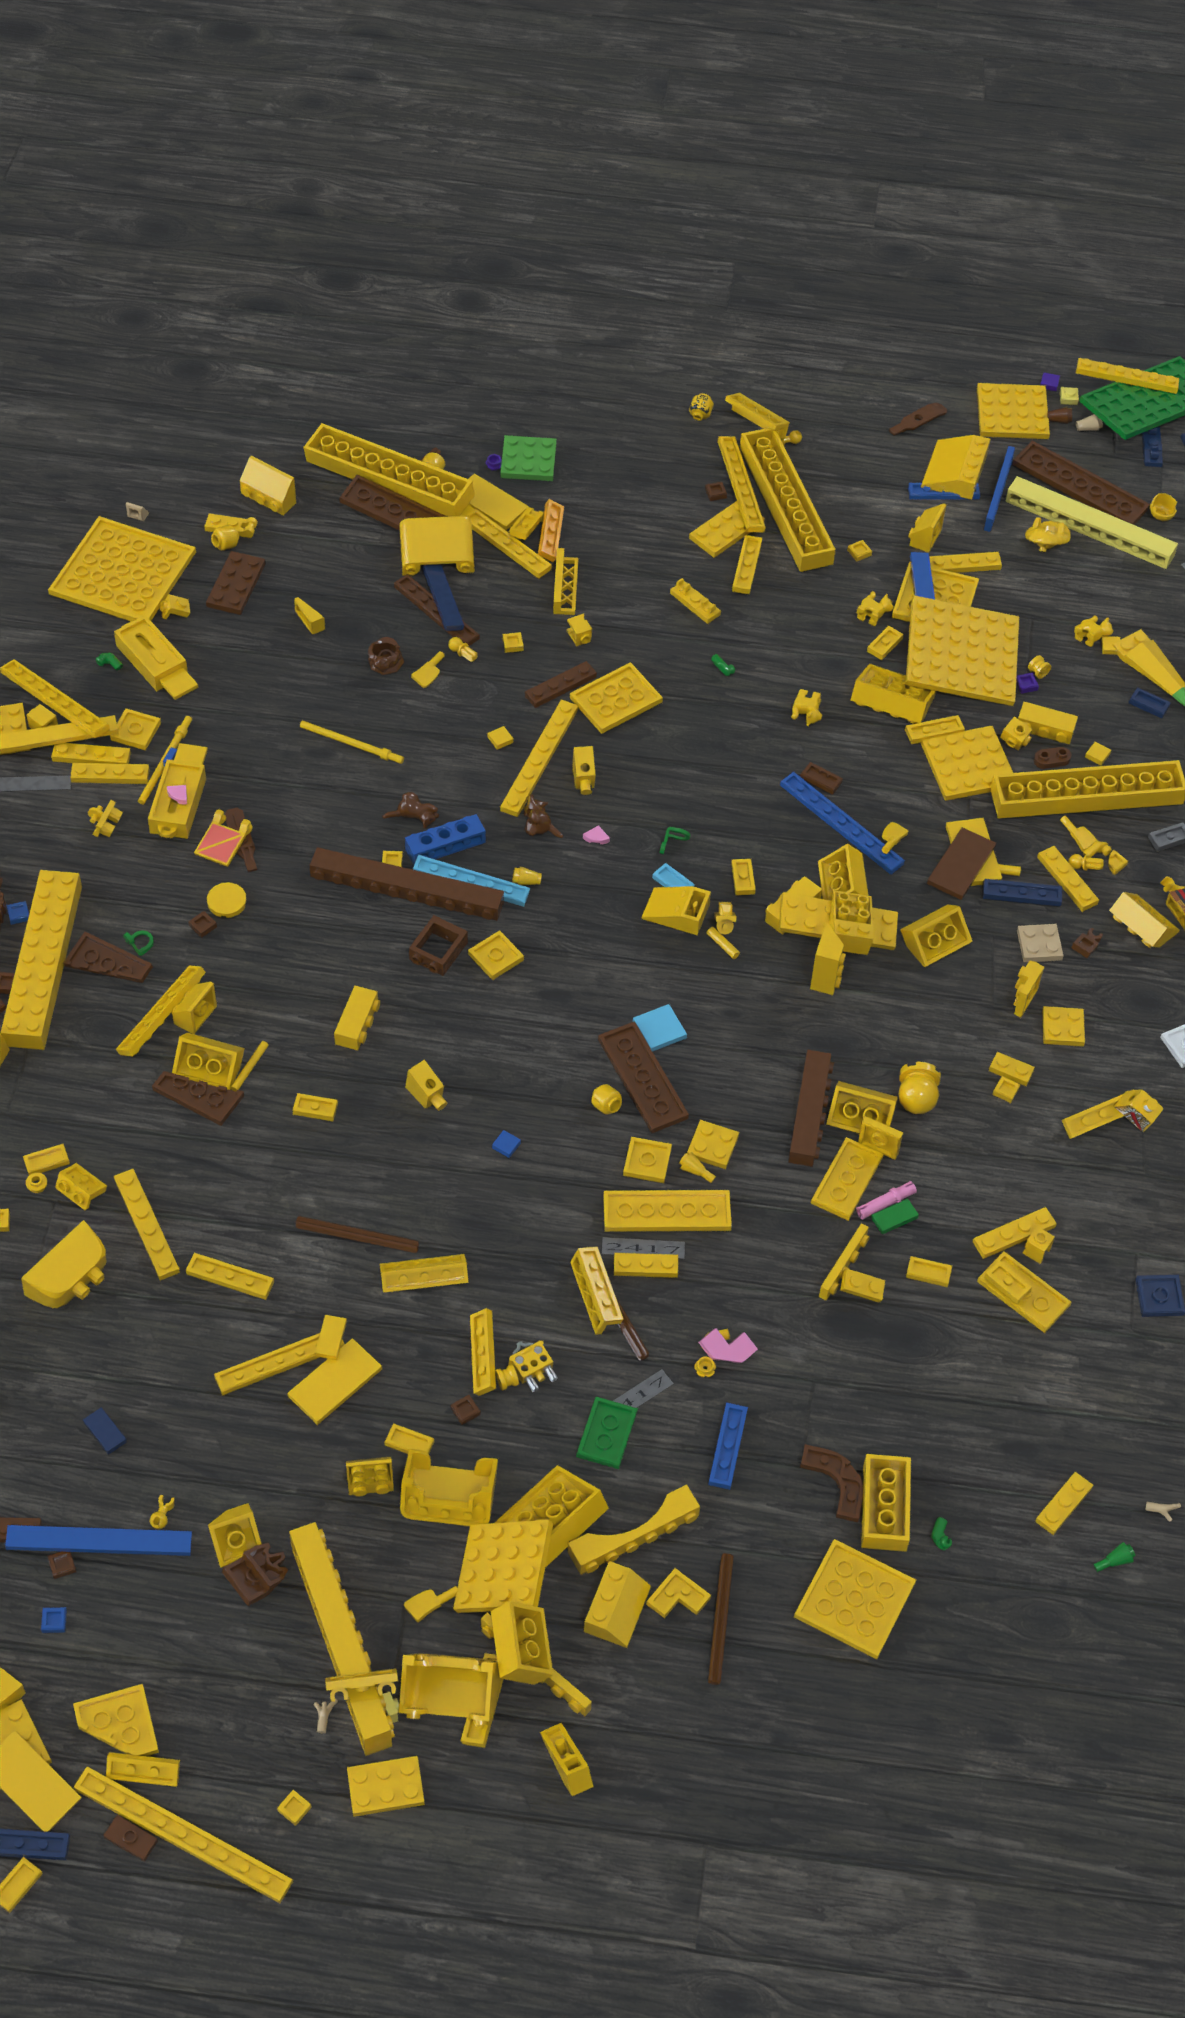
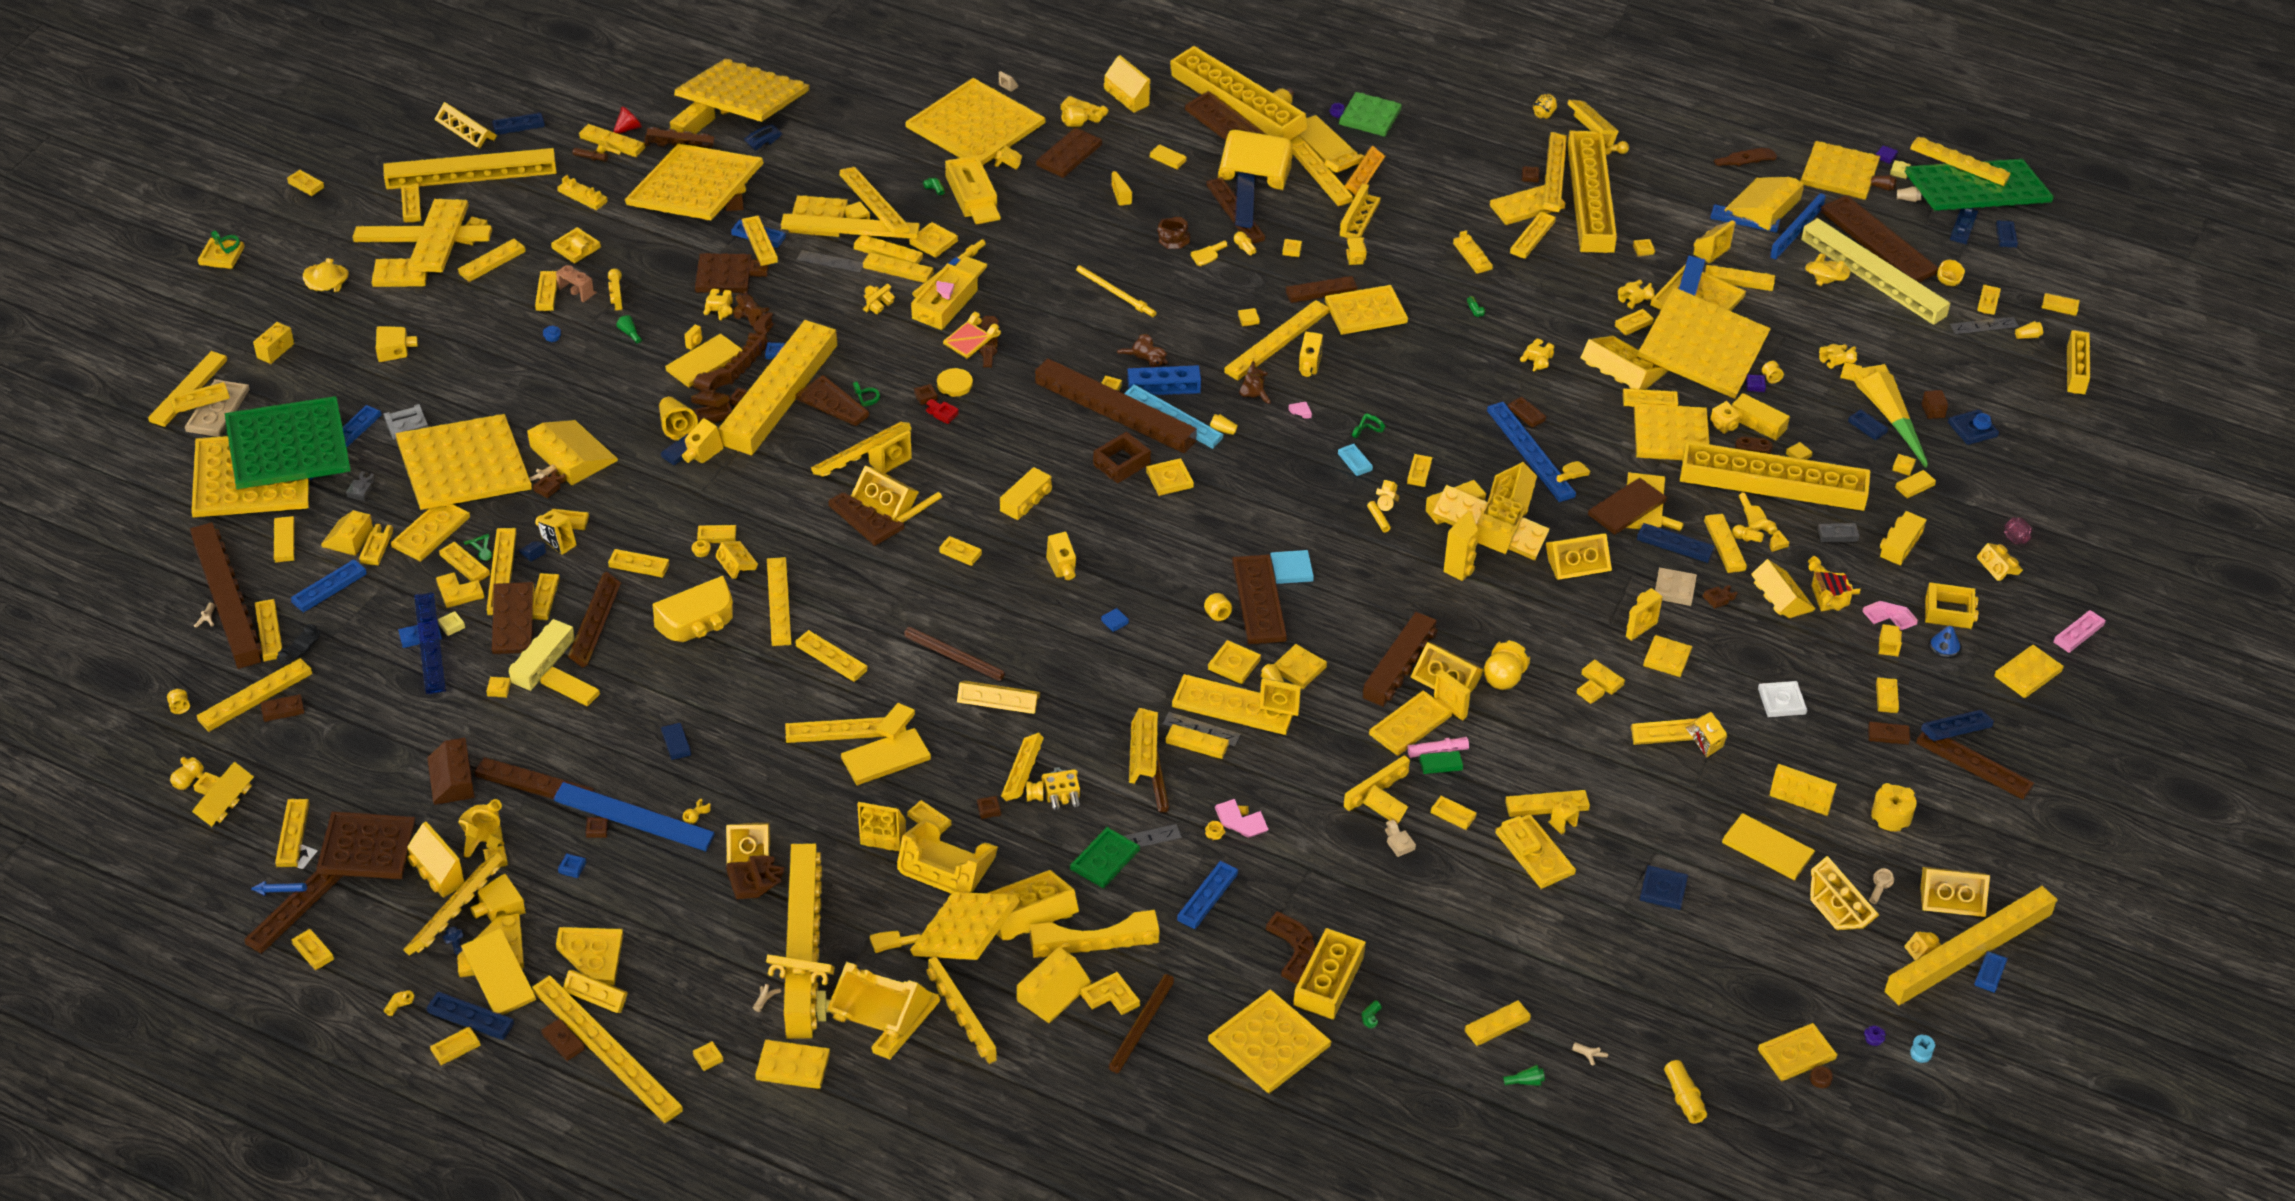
camera: 20 degrees right, 10 degrees down
yellow brick [491,1601,553,1685] -> none
yellow slope [540,1723,593,1796] -> none
yellow slope [642,886,711,935] -> none
none -> red plate [926,399,959,424]
none -> yellow tile [1150,144,1187,169]
none -> yellow slope [1259,678,1301,716]
none -> tan plate [1385,820,1416,857]

